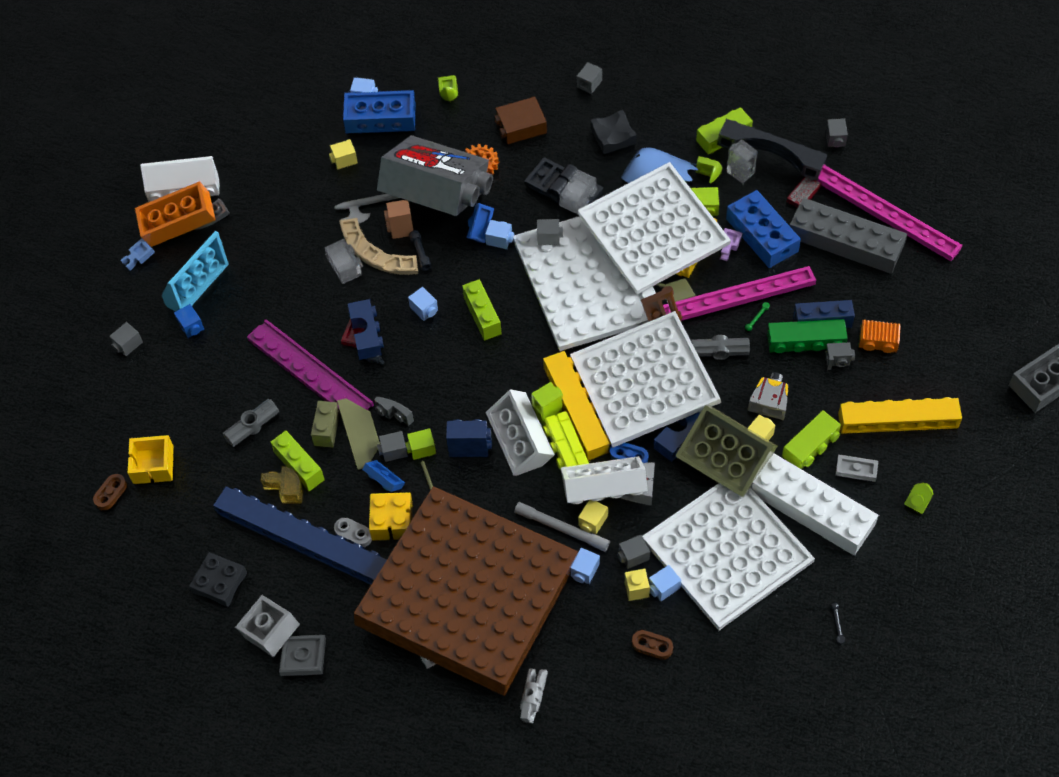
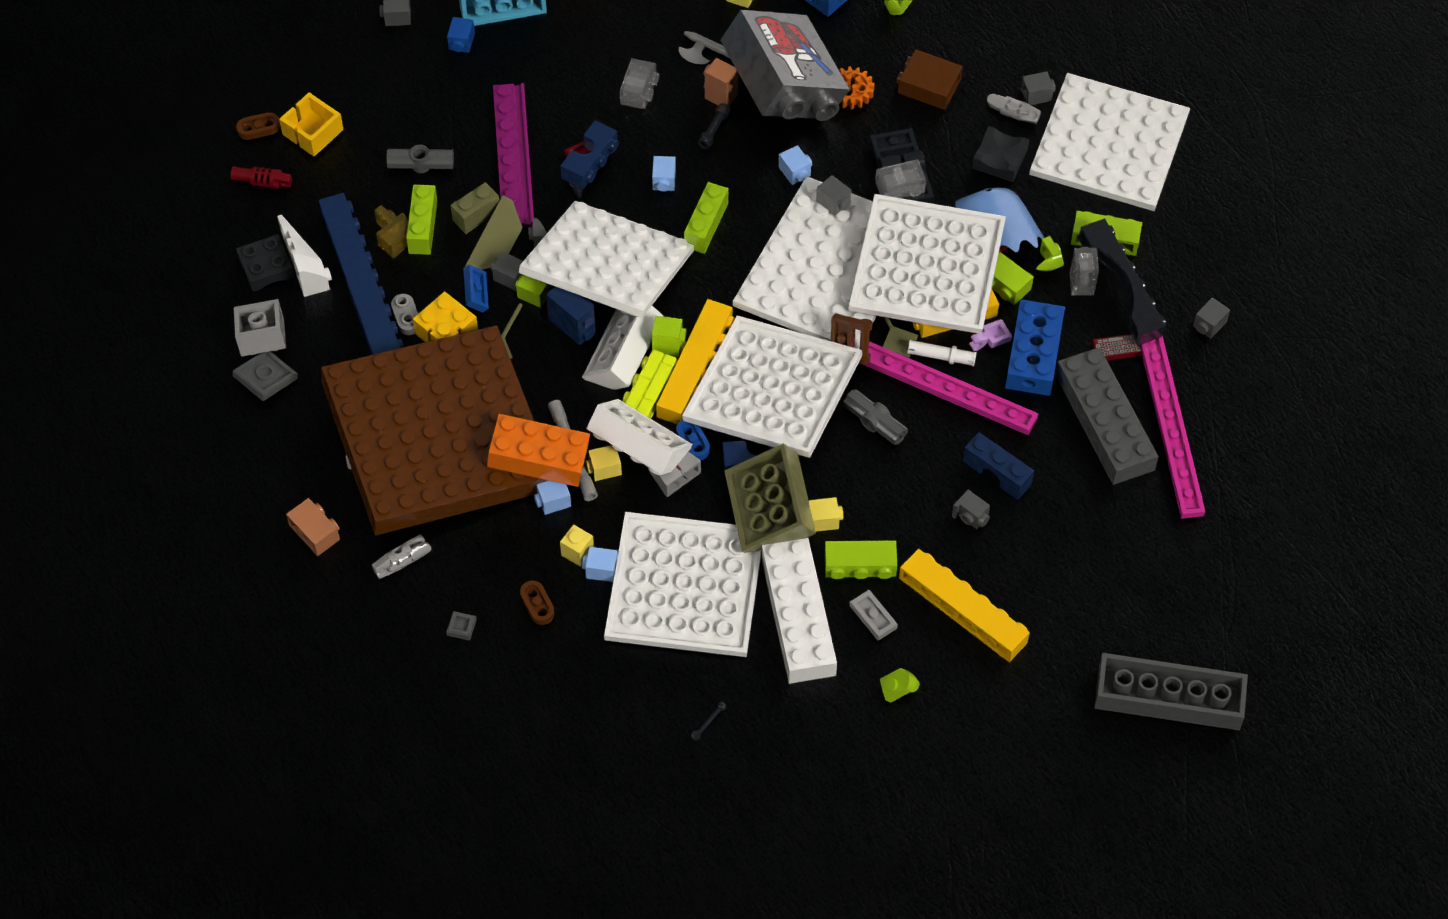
camera: 40 degrees right, 0 degrees up
tan tile [340,218,418,275] -> none
blue tile [467,203,494,243] -> none
dark grey brick [617,535,650,569] -> none
green hinge [745,302,770,331] -> none
light grey torso [748,372,788,420] -> none
green brick [767,319,848,353] -> none
orange brick [858,320,900,353] -> none
none -> dark red hinge [231,166,293,189]
none -> white wedge [277,215,332,297]
none -> nougat brick [286,498,340,556]
none -> dark grey tile [446,611,477,640]
none -> orange brick [487,414,590,487]
none -> white plate [519,201,694,318]
none -> white pin [907,339,977,366]
none -> light grey hinge [987,94,1041,124]
none -> white plate [1029,73,1190,211]

